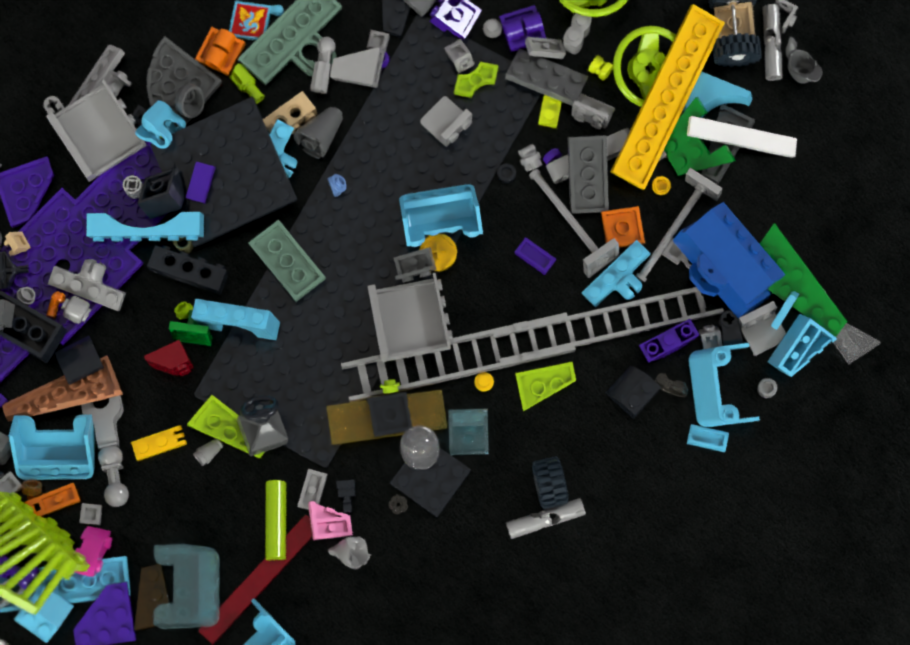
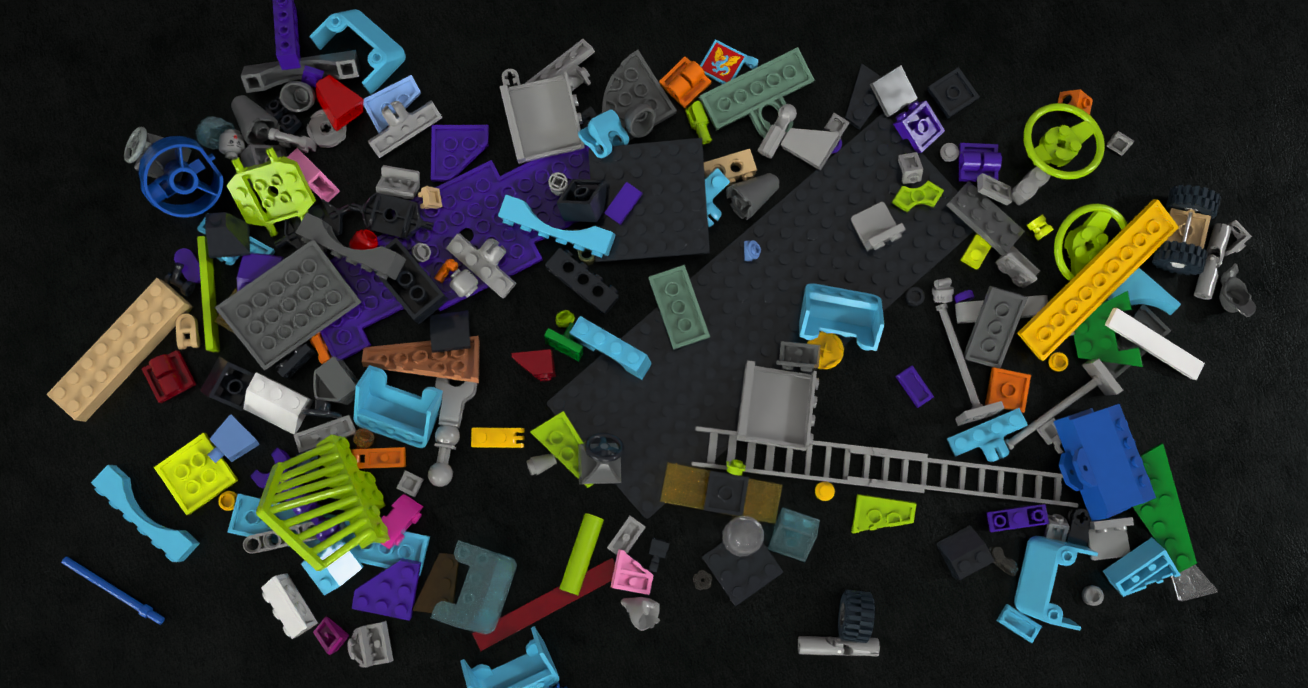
camera: 10 degrees right, 5 degrees up
medium azure tile [771,291,799,330] -> none

